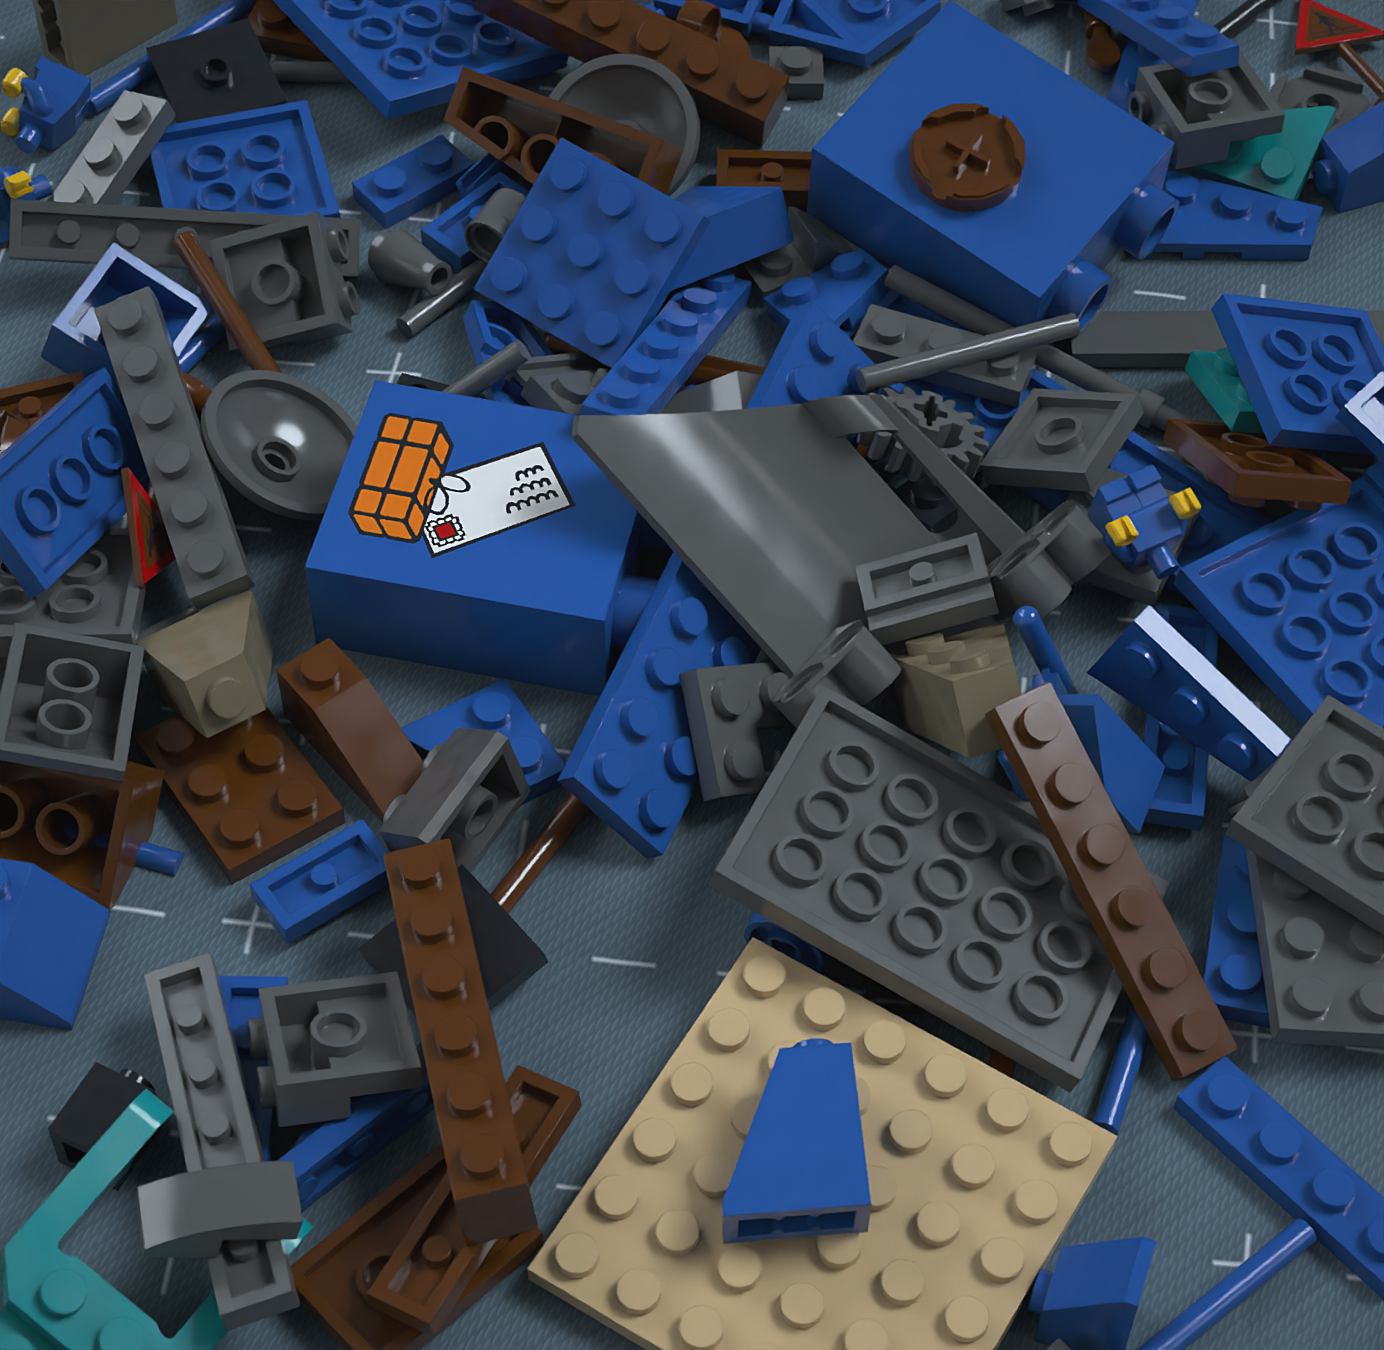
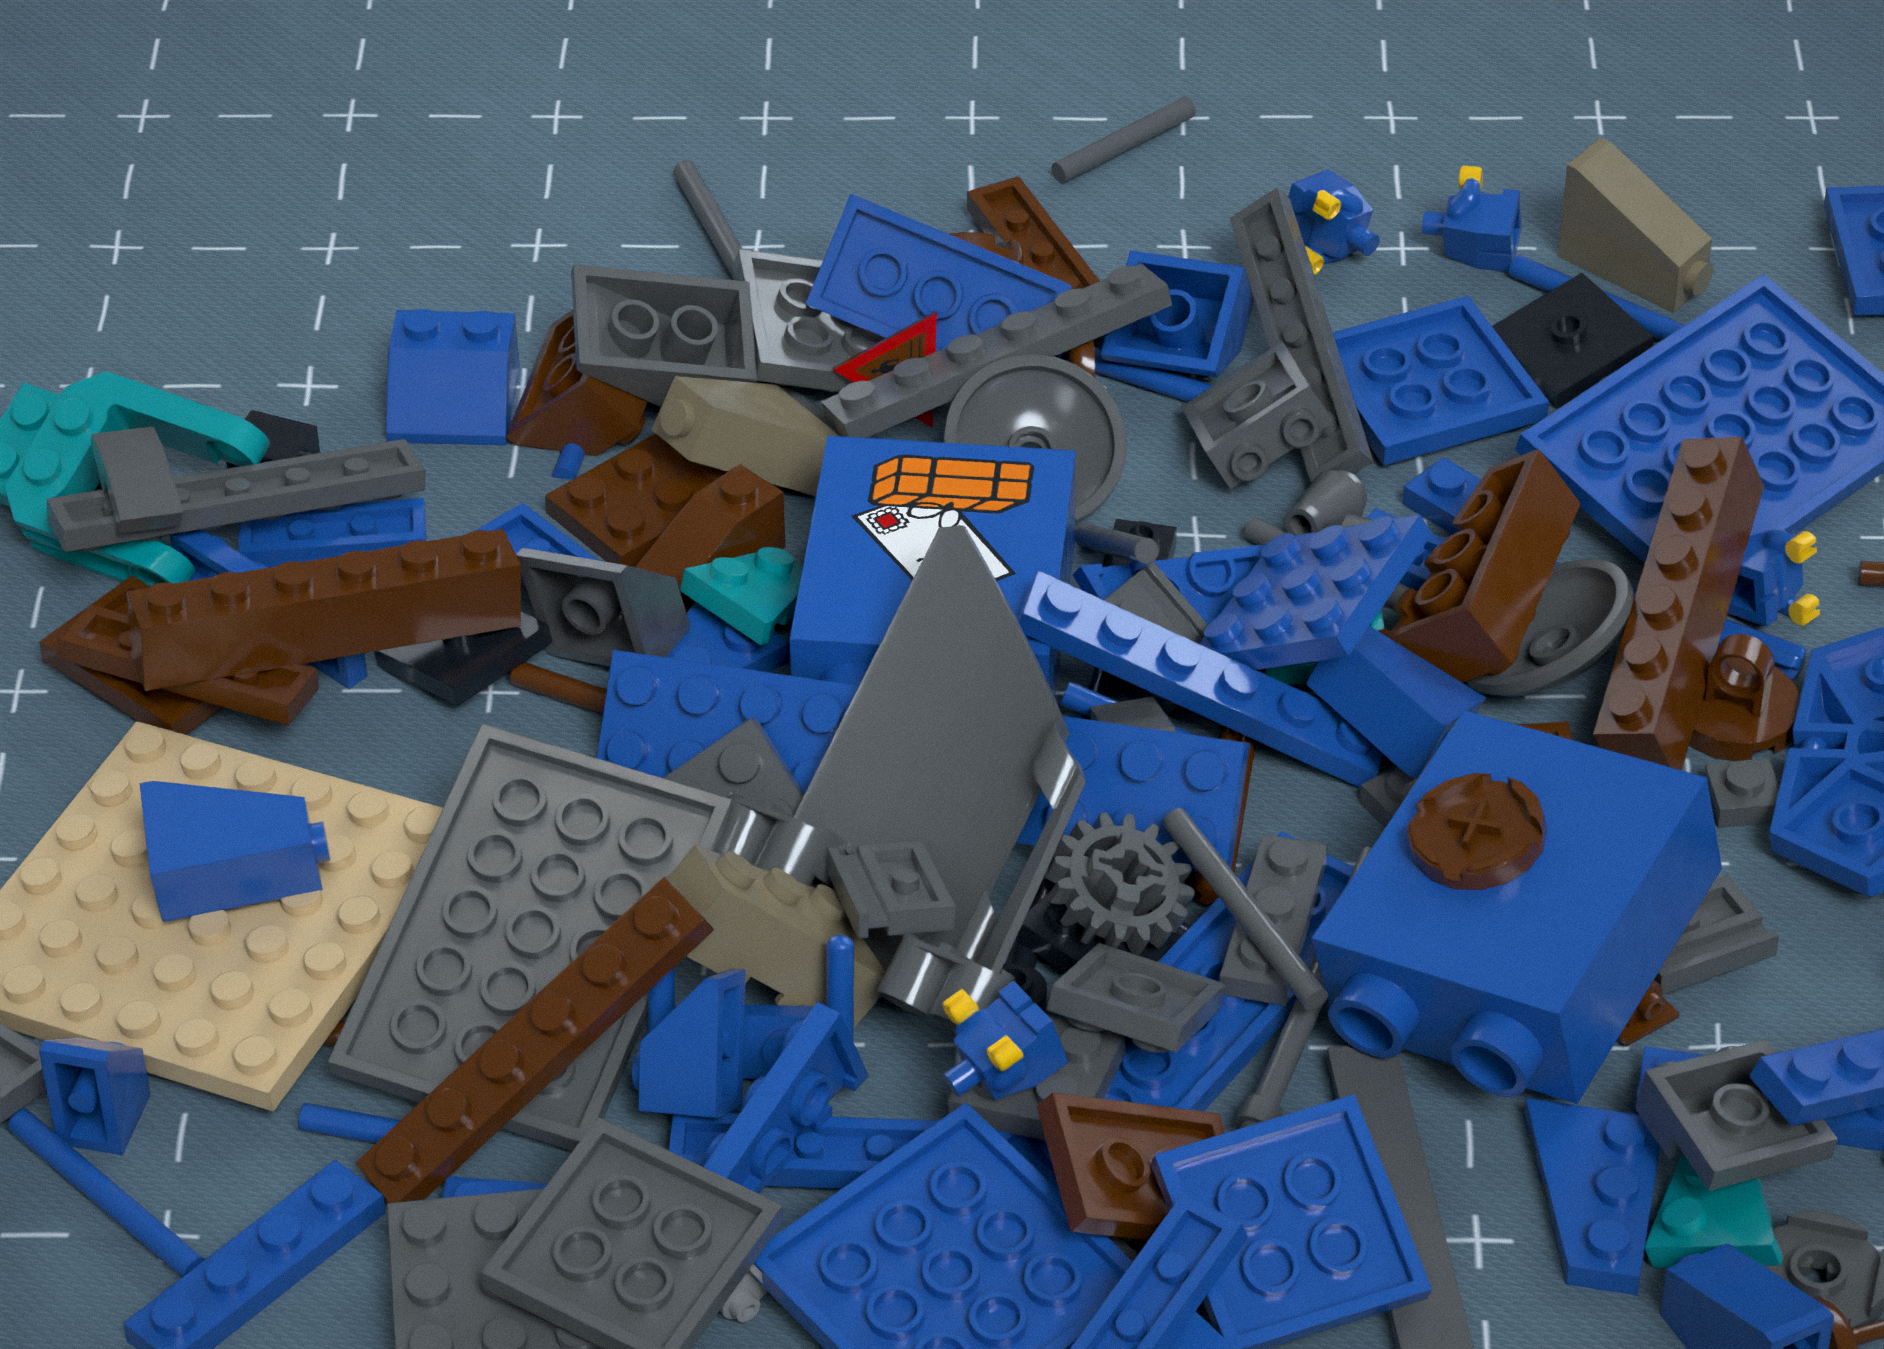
camera: 85 degrees right, 10 degrees down
plate [48,90,176,205] -> none
reddish brown bar [172,231,282,373] -> none
dark grey plate [247,972,421,1127] -> none
blue wing [763,249,892,330] -> none
none -> teal wing [680,547,803,645]

